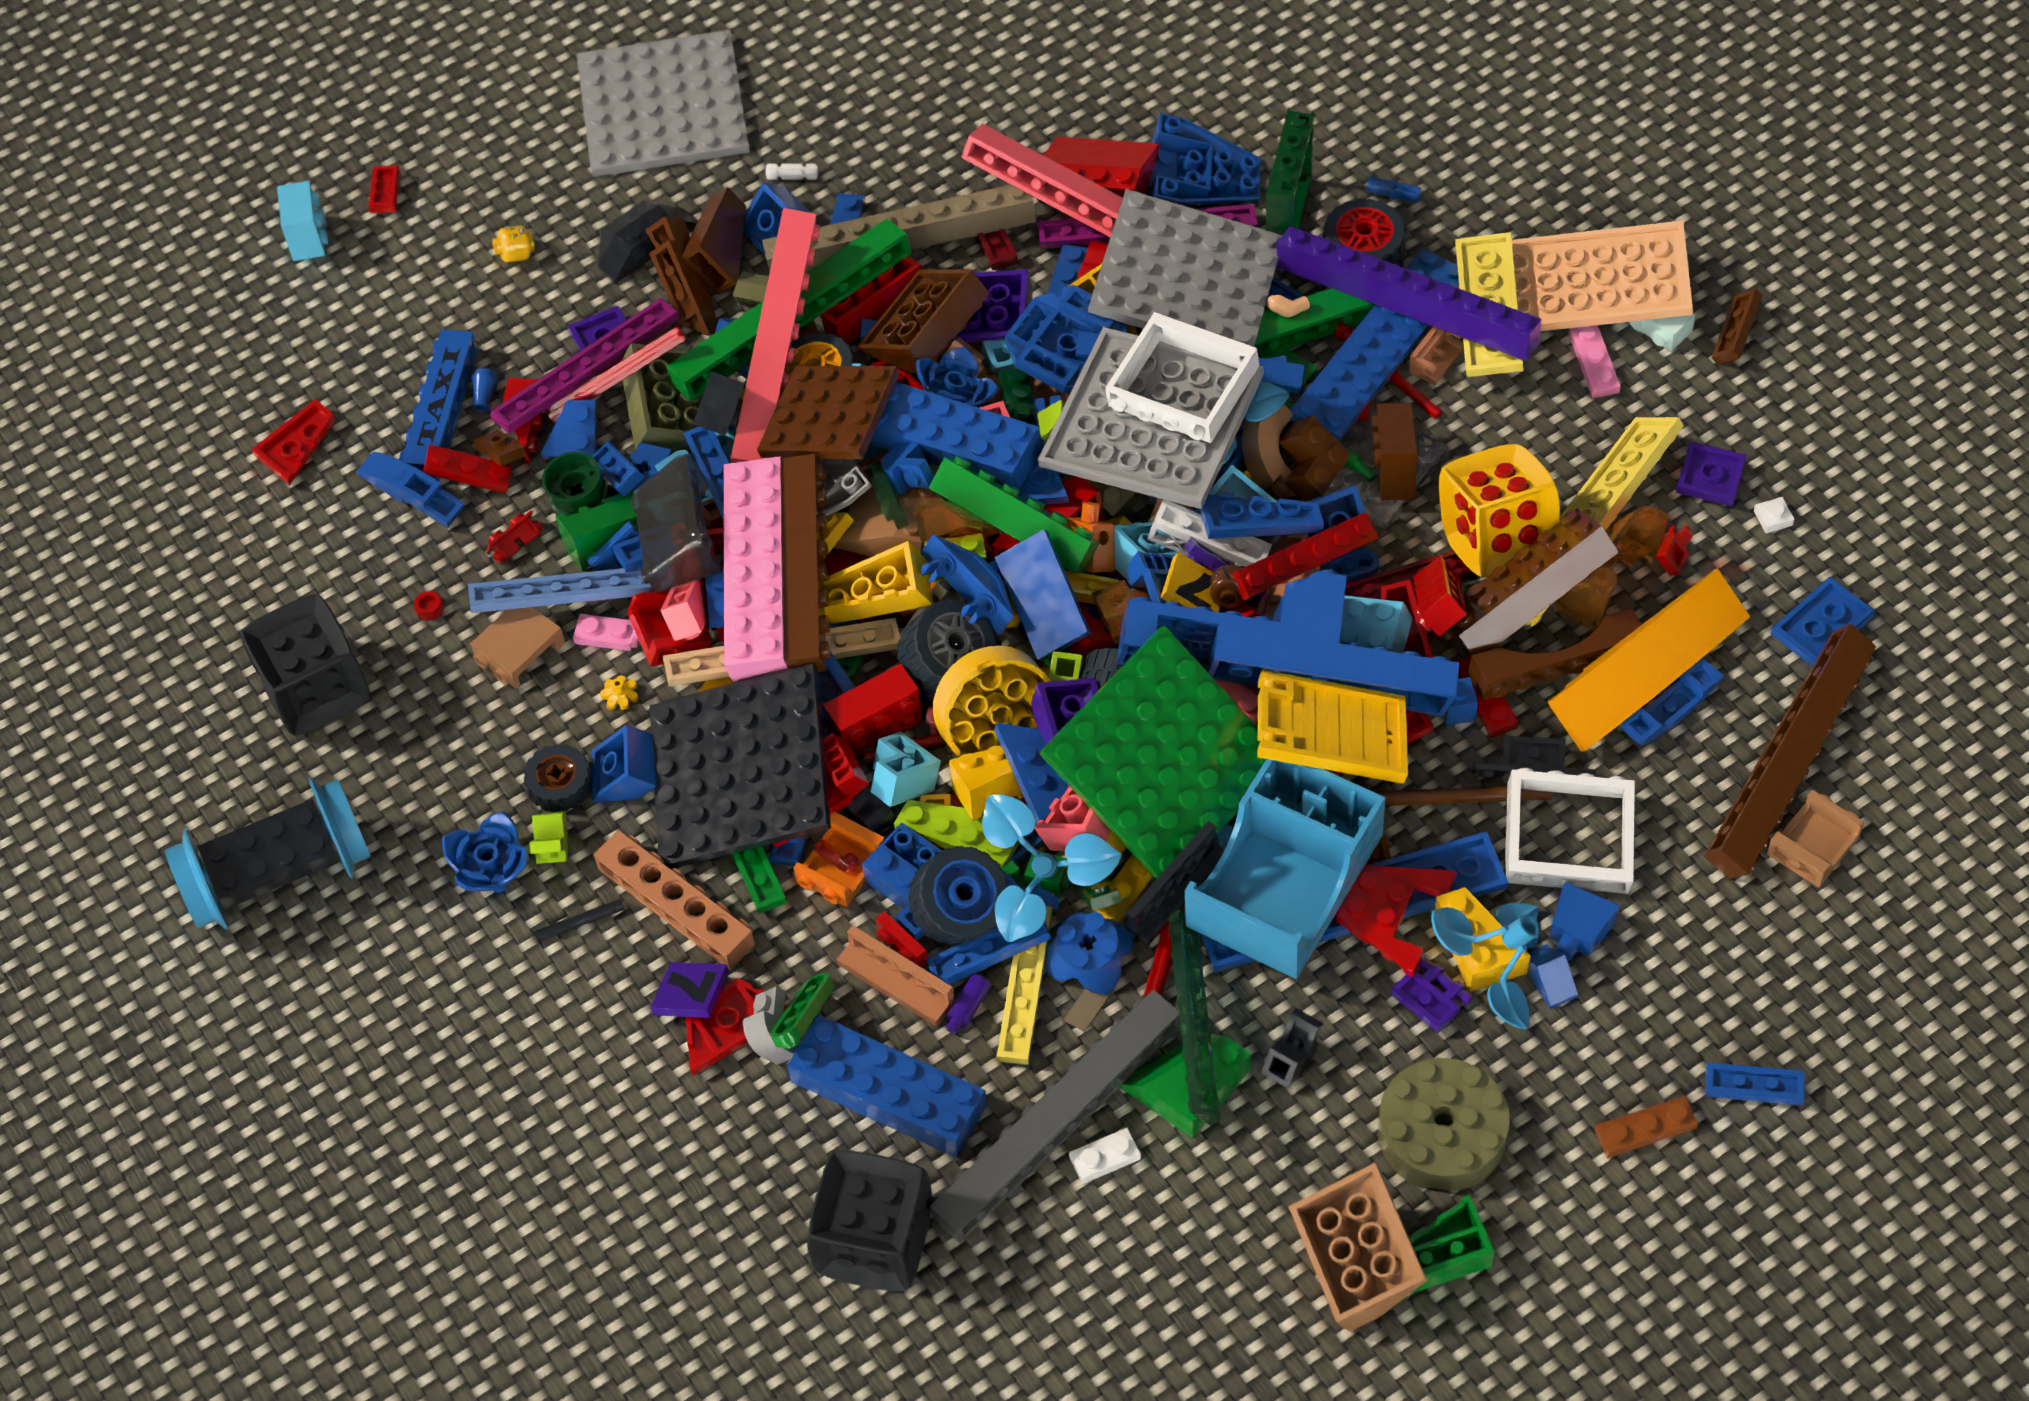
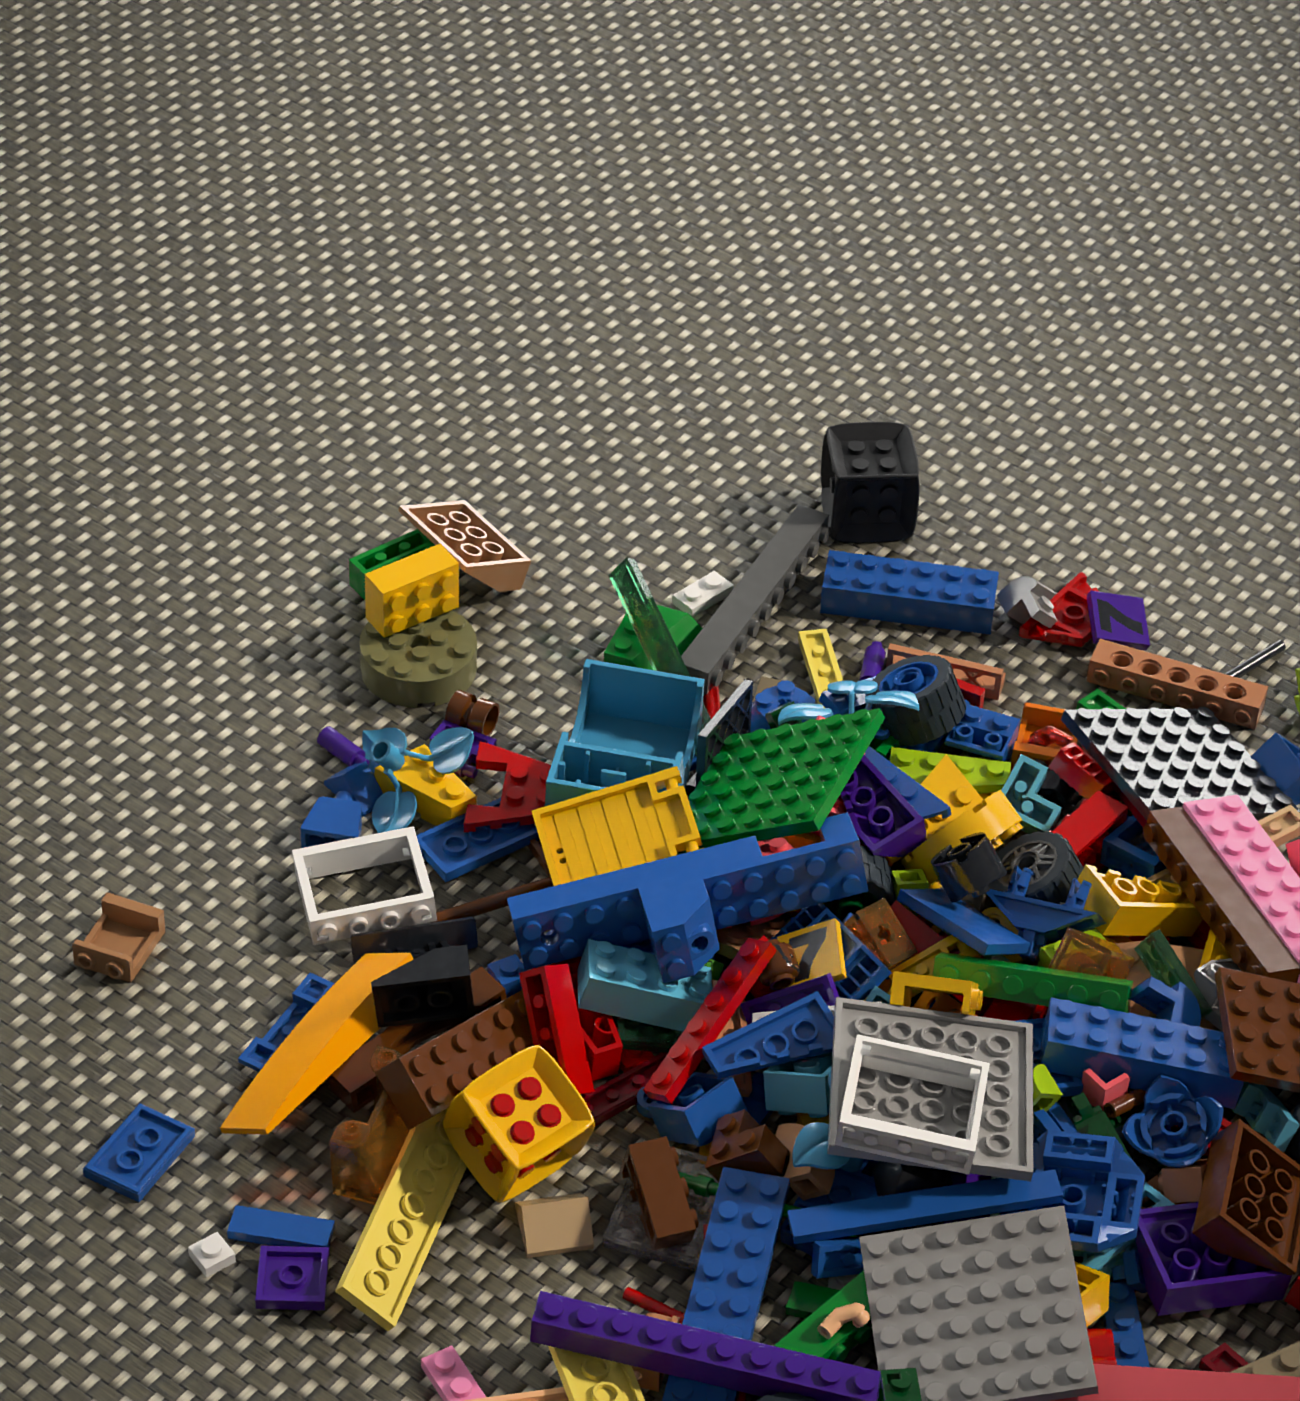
camera: 155 degrees right, 15 degrees down
green plate [770,972,835,1049] -> none
black brick [1261,1008,1323,1088] -> none
dark orange plate [1594,1096,1698,1158] -> none
red plate [1655,524,1693,576] -> none
reddish brown brick [1704,624,1876,879] -> none
blue plate [1705,1062,1804,1105] -> none
none -> blue tile [227,1205,335,1247]
none -> dark purple cylinder [317,726,370,766]
none -> yellow brick [365,544,459,638]
none -> black slope [371,945,475,1028]
none -> reddish brown wheel [445,690,500,737]
none -> yellow panel [889,971,983,1016]
none -> black brick [931,832,1007,903]

